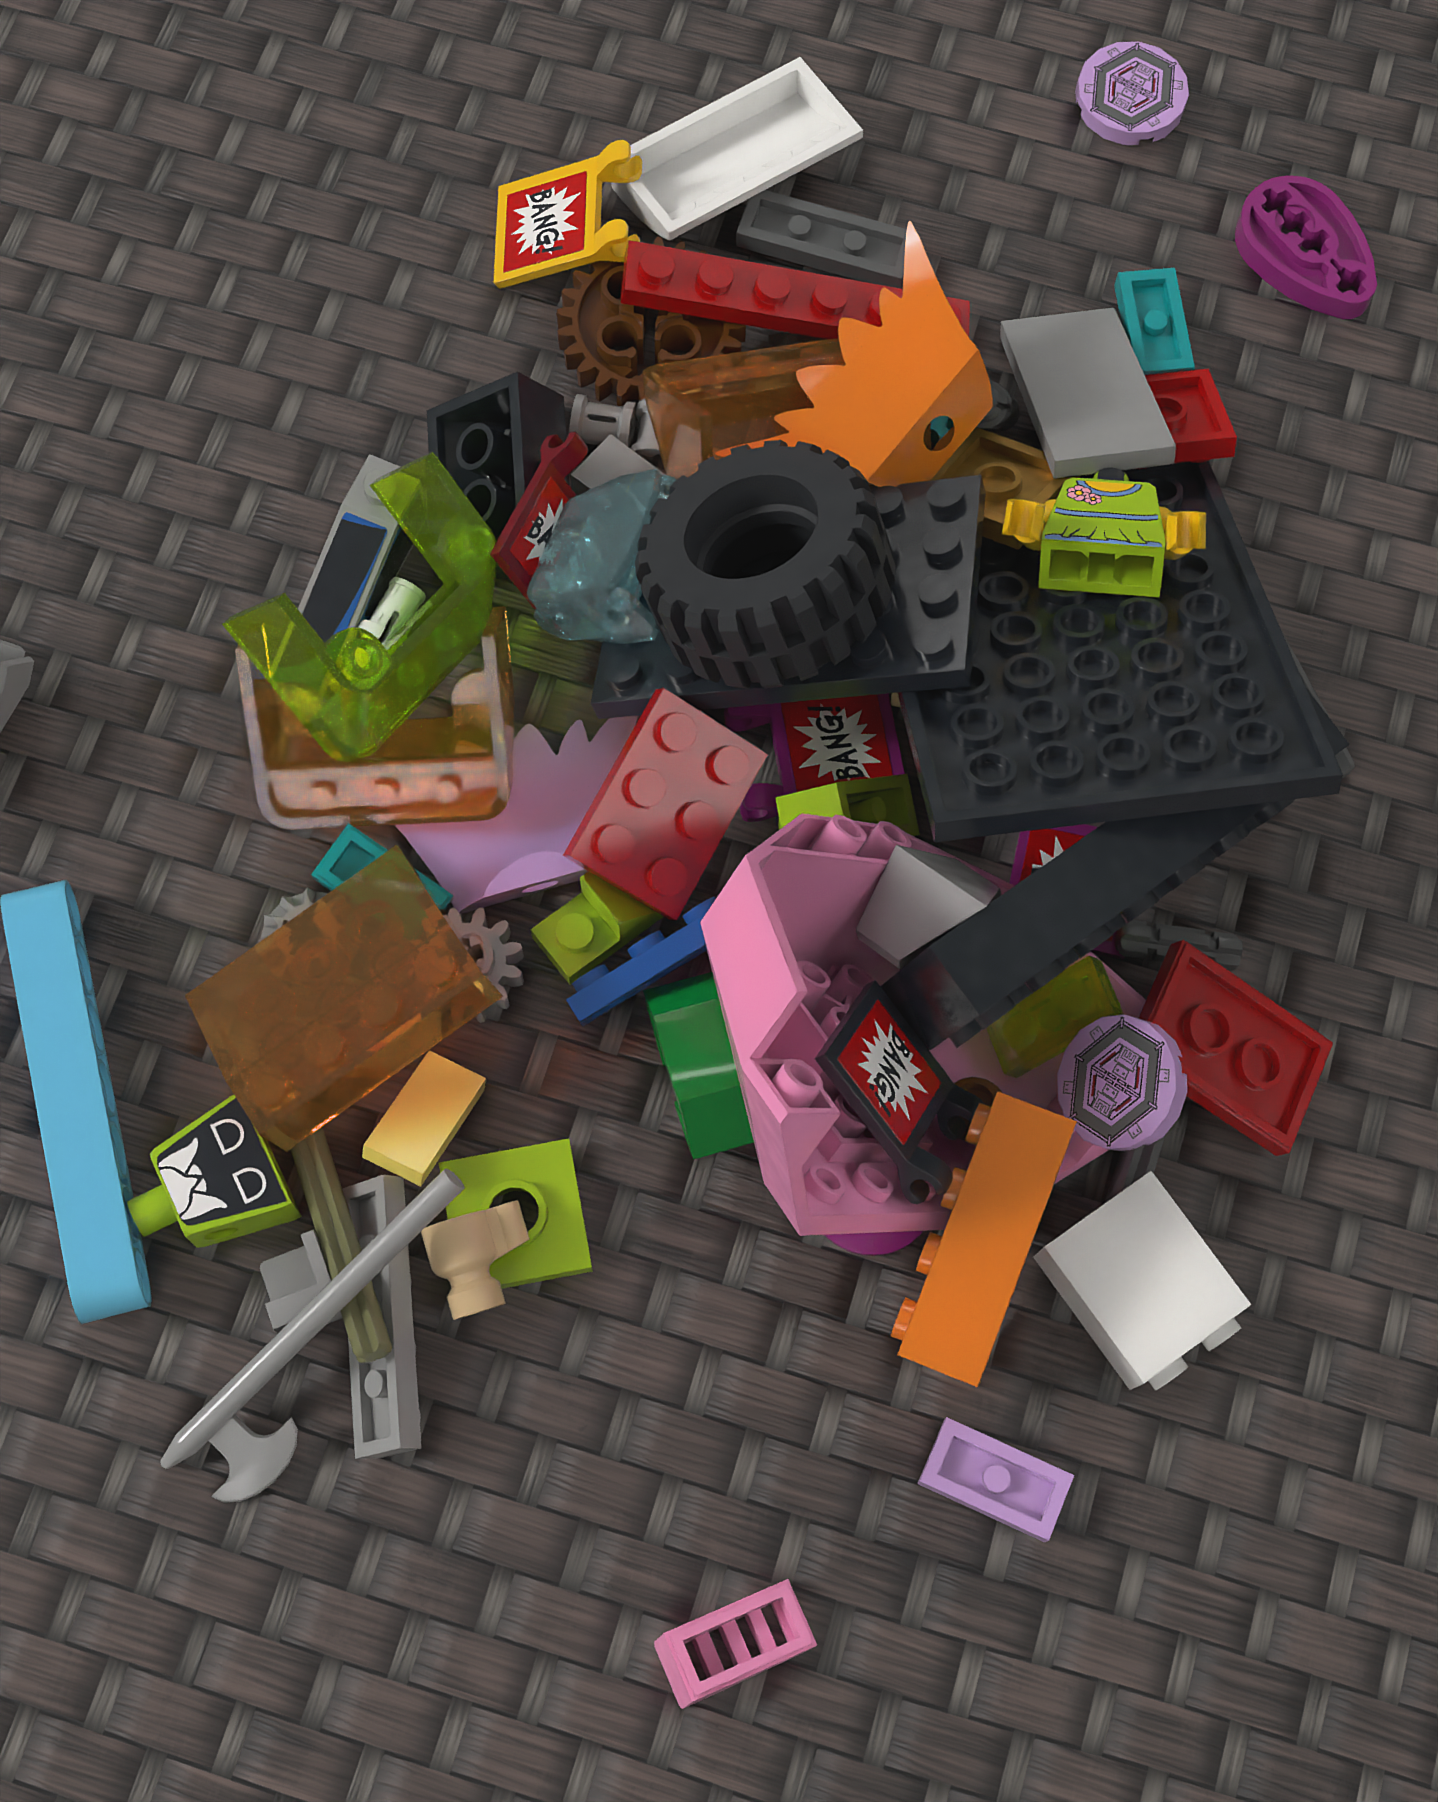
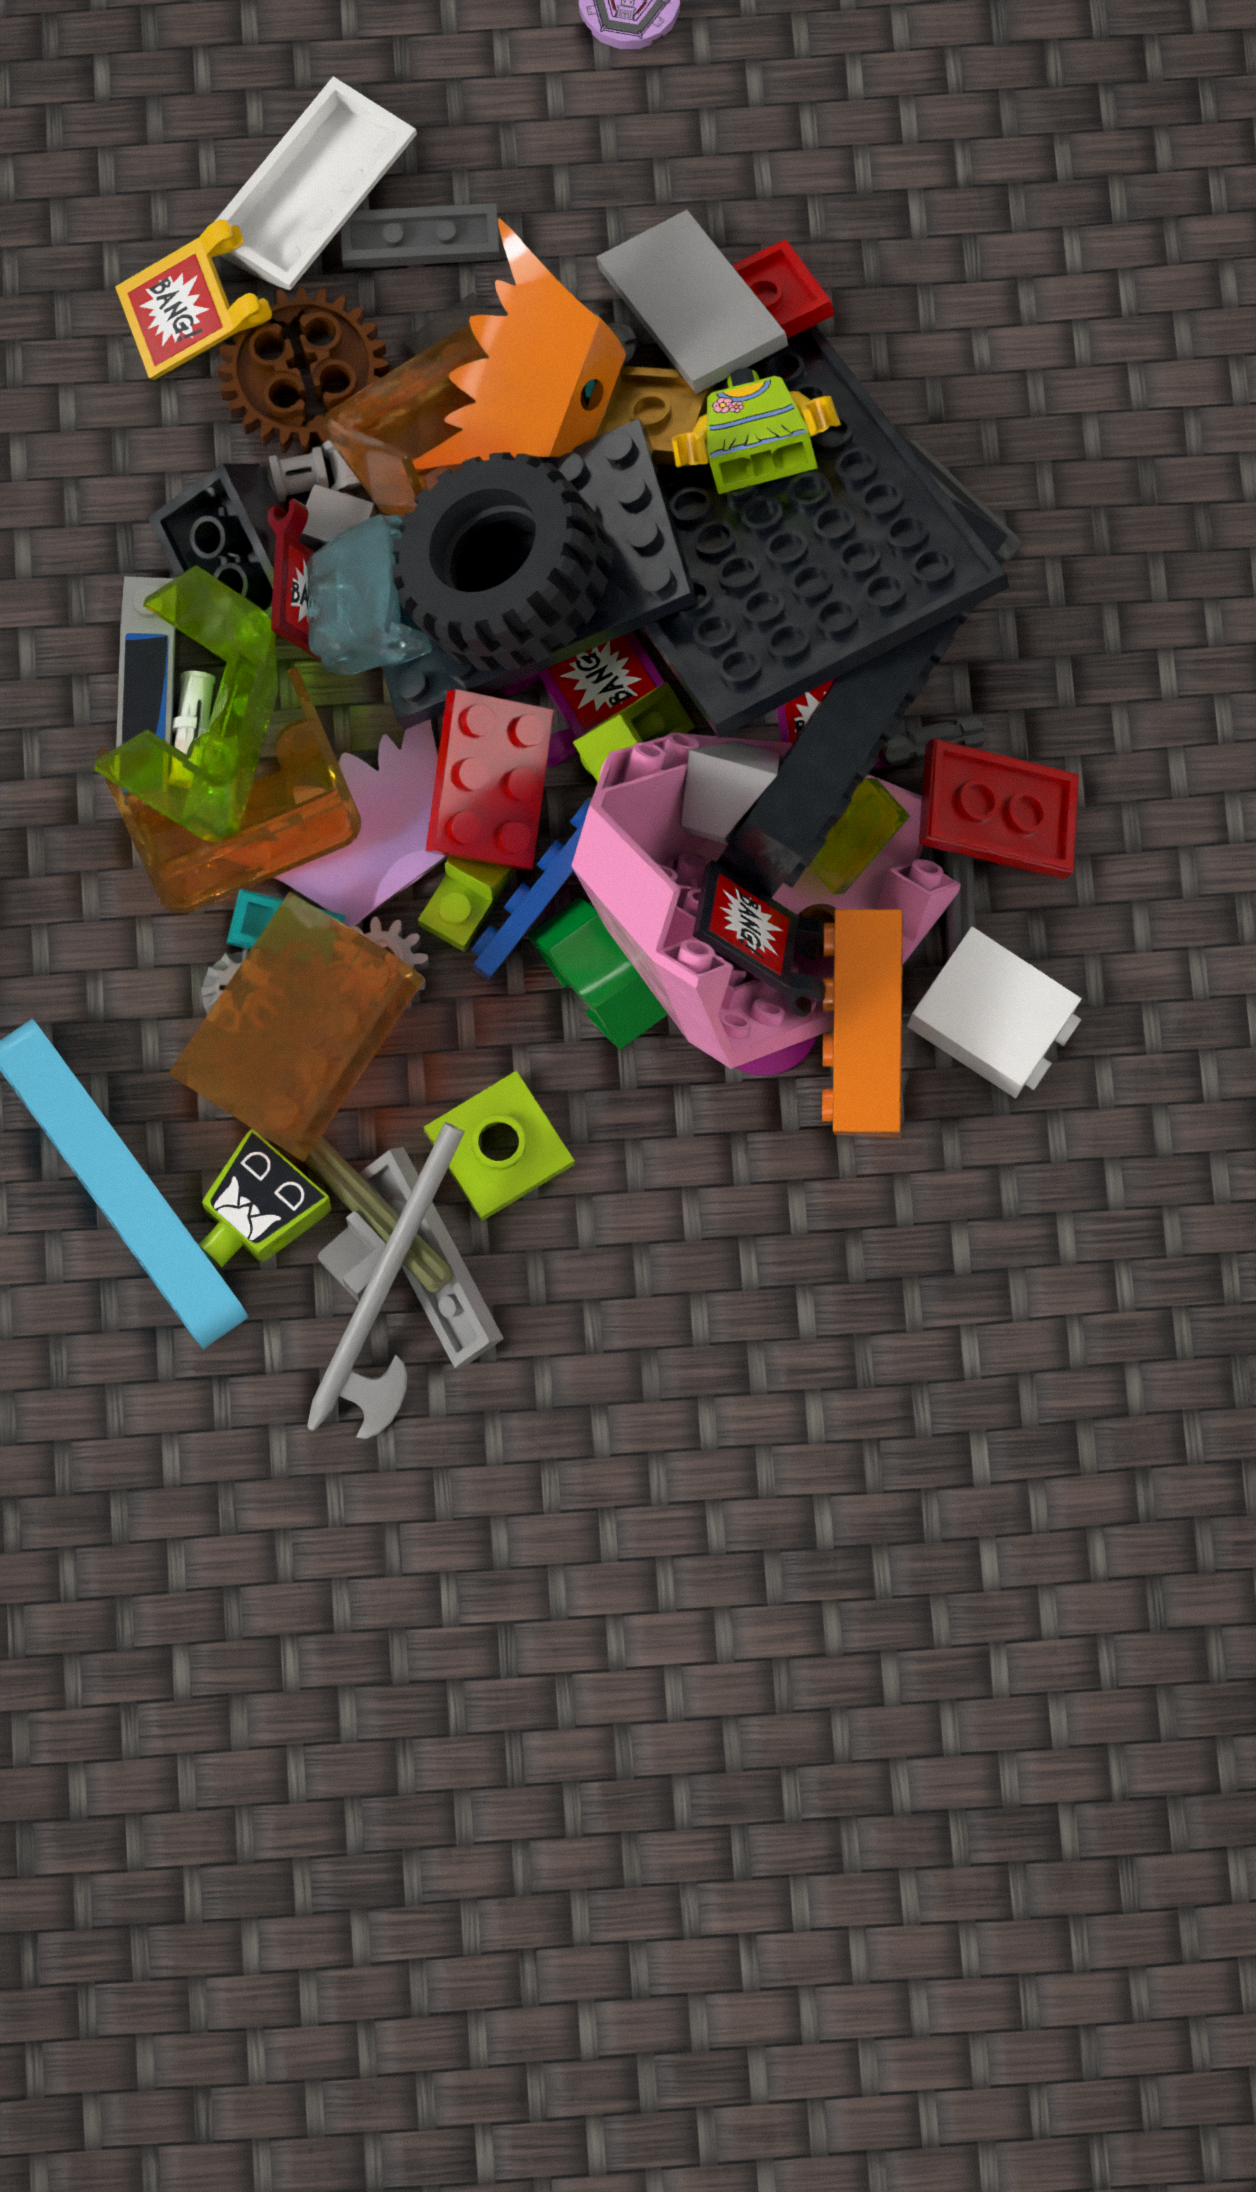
camera: 20 degrees left, 5 degrees up
light yellow tile [362,1050,486,1187] -> none
tan piece [421,1200,530,1320] -> none
red plate [620,240,970,341] -> none
bright pink slope [654,1579,817,1709] -> none
lavender plate [918,1417,1074,1542] -> none
lavender tile [1057,1015,1187,1151] -> none
teal plate [1114,268,1195,375] -> none
magenta piece [1235,175,1377,319] -> none

